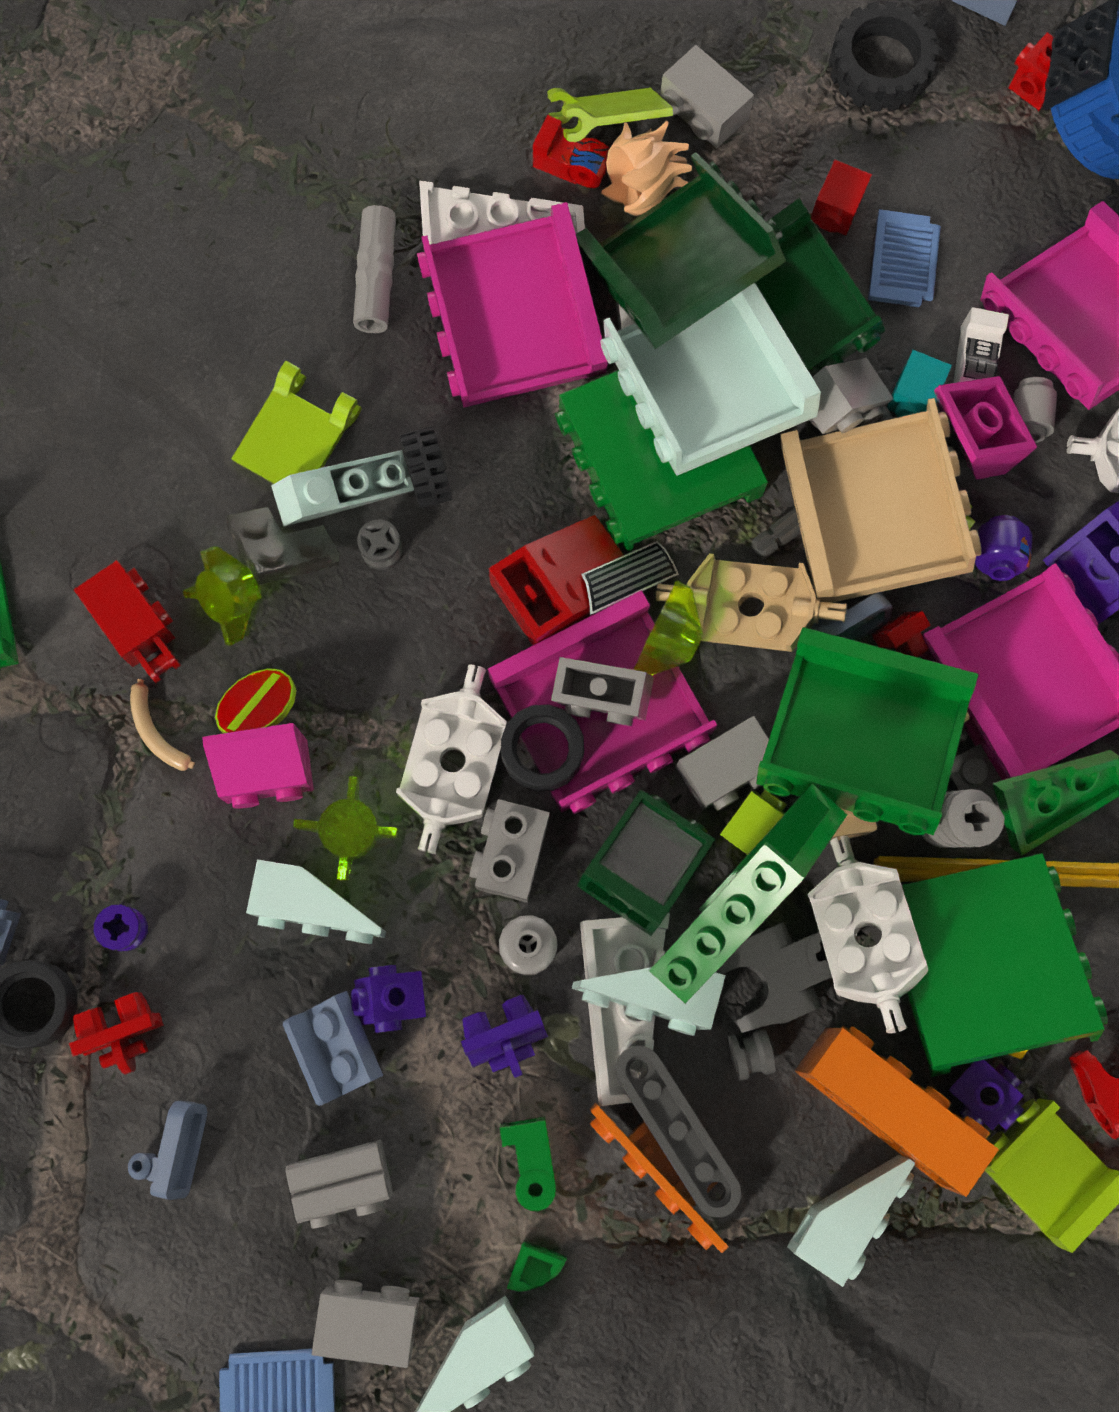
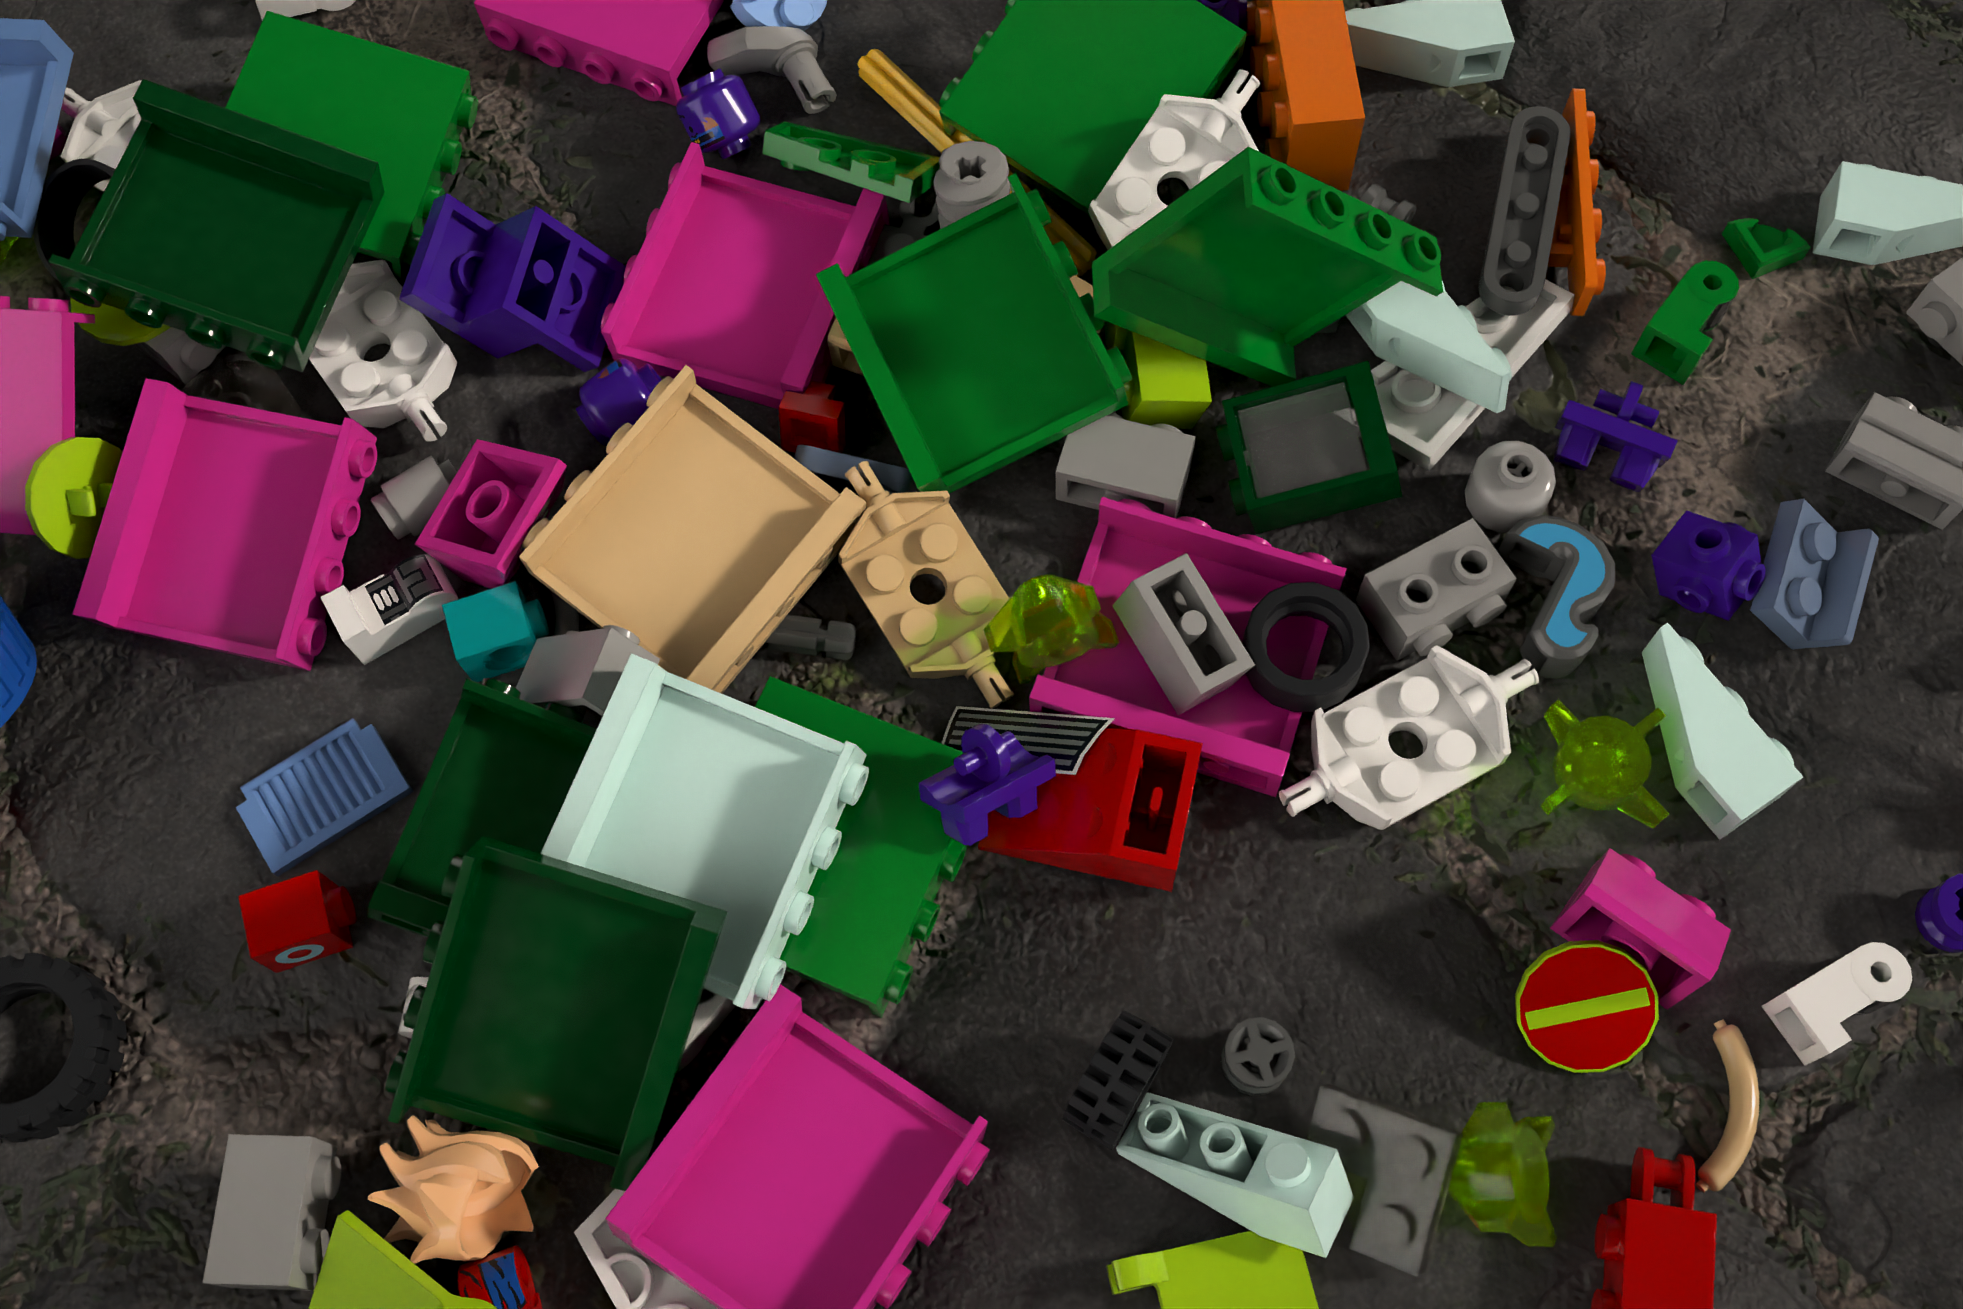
camera: 125 degrees left, 10 degrees down
none -> dark purple hips [919,723,1056,846]
none -> dark grey animal [1497,515,1615,678]
none -> white leg [1762,942,1912,1066]

